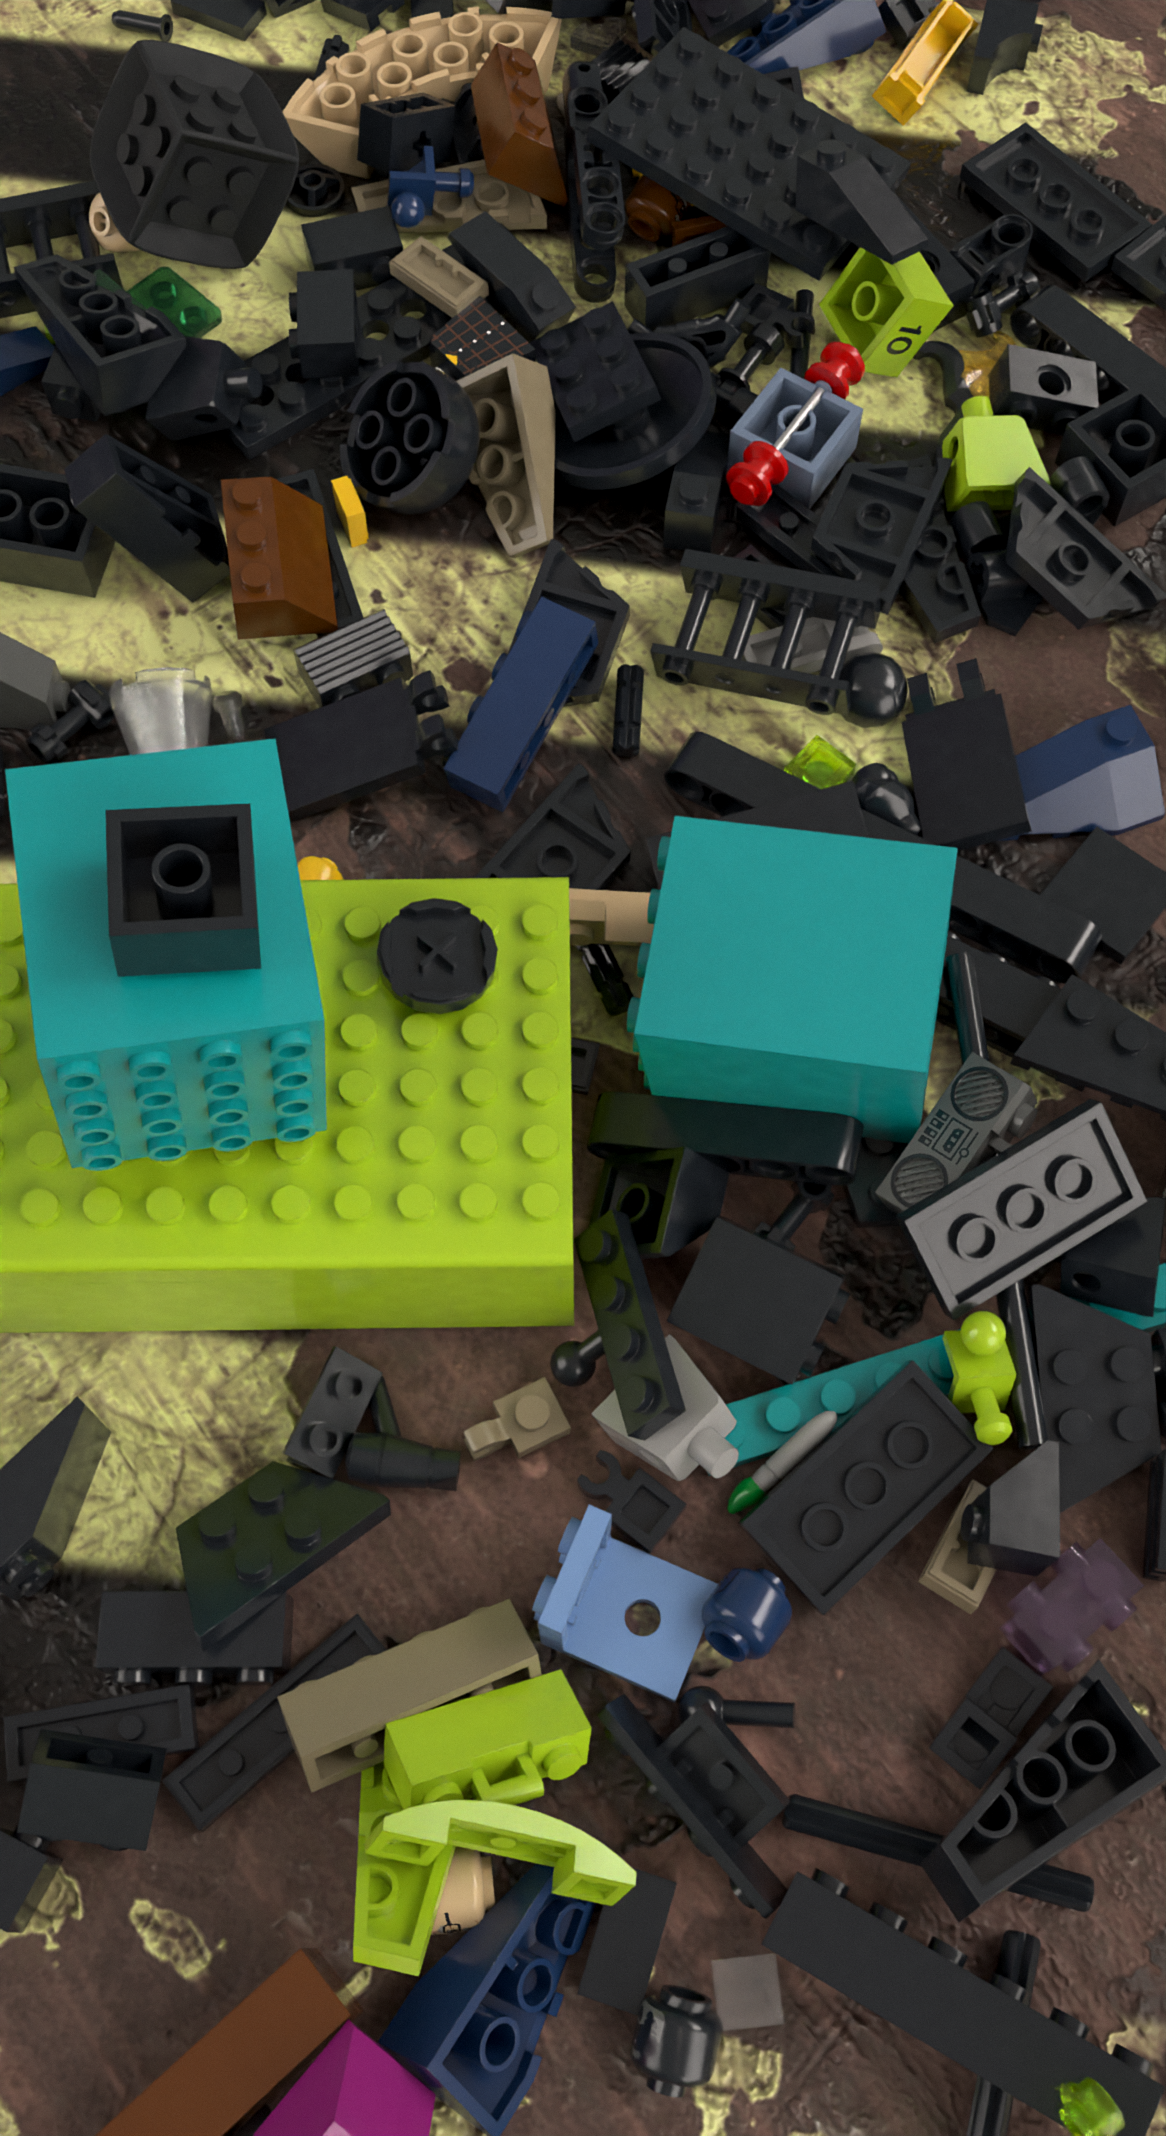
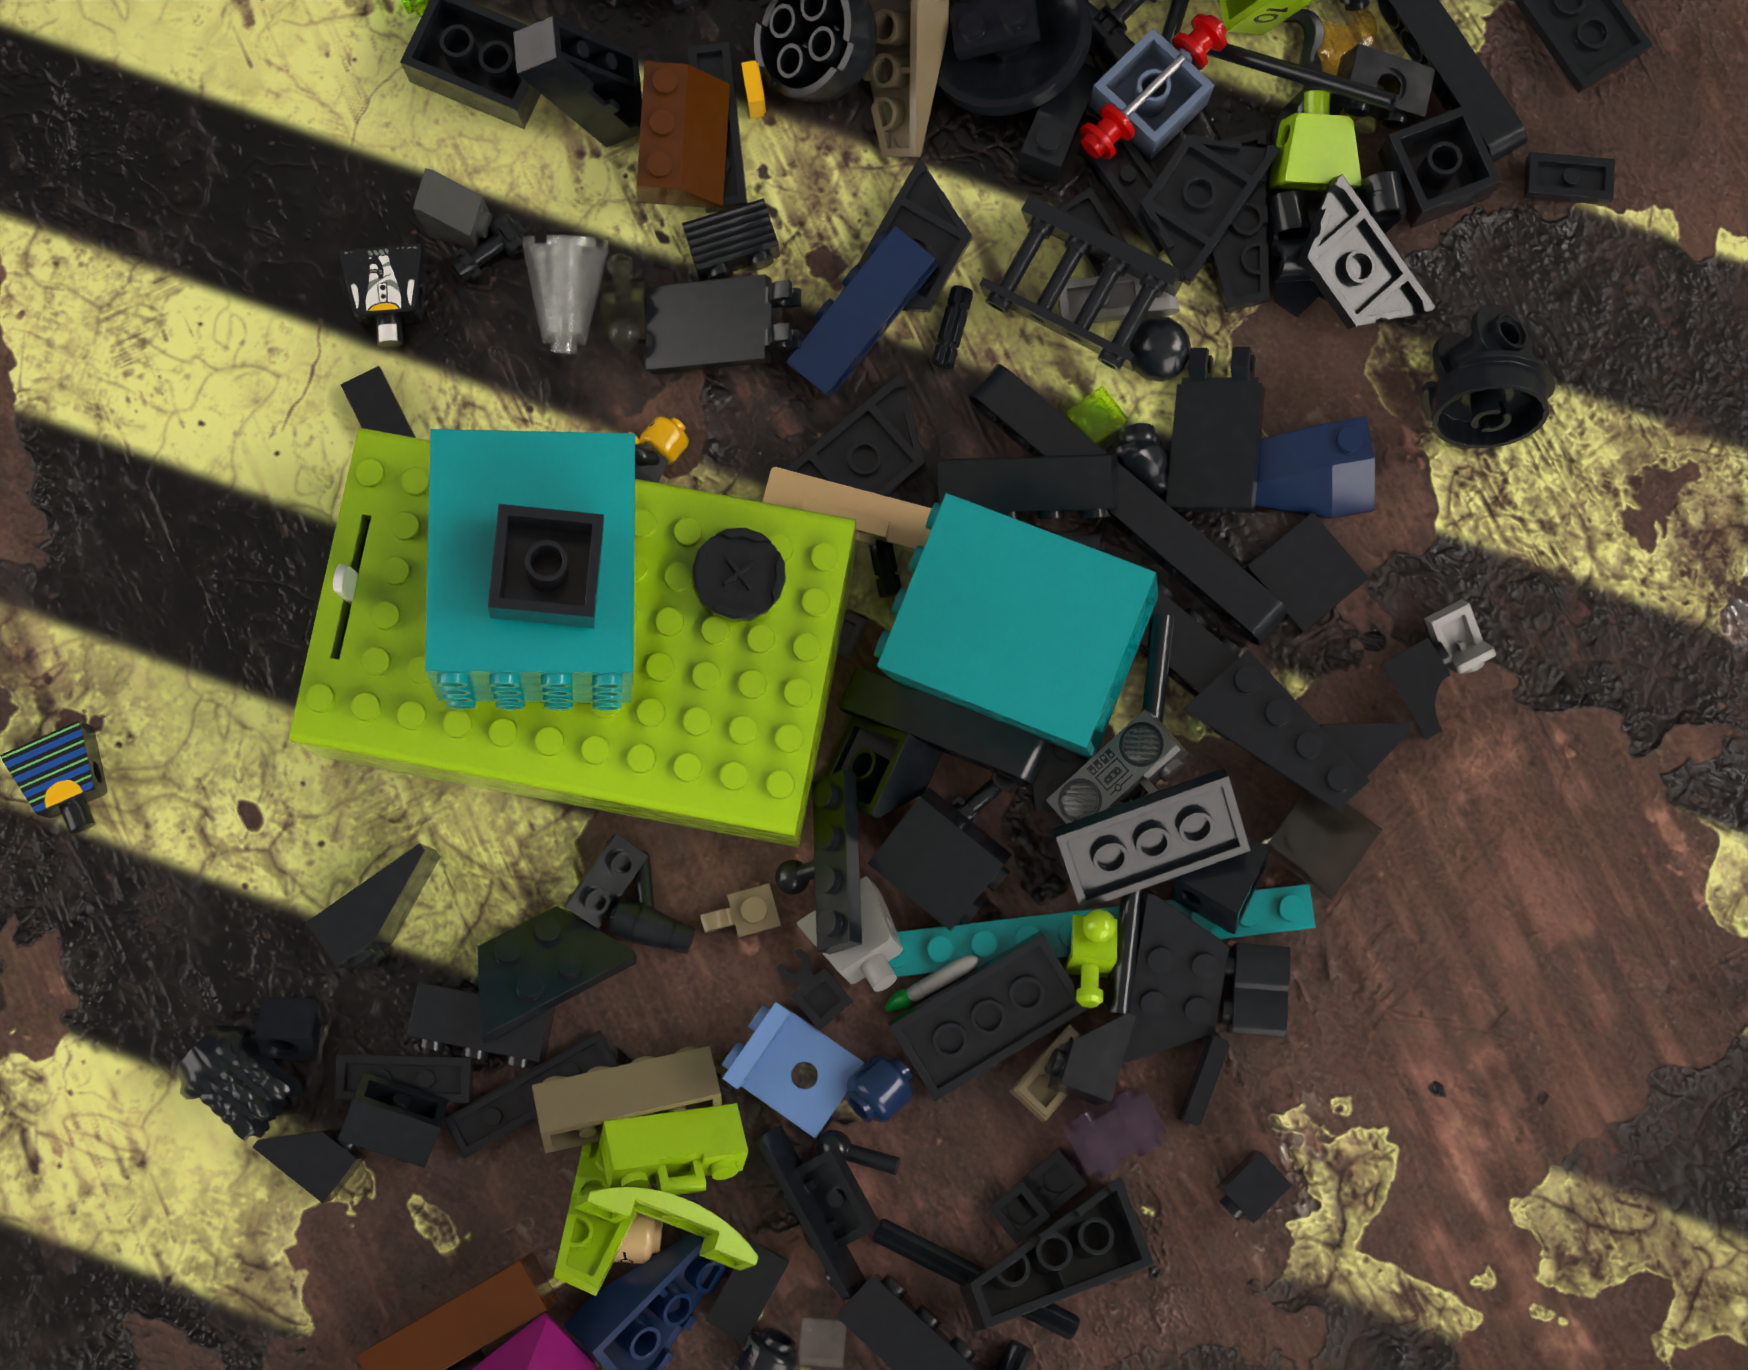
camera: 10 degrees right, 15 degrees up
none -> black piece [1206,43,1397,111]

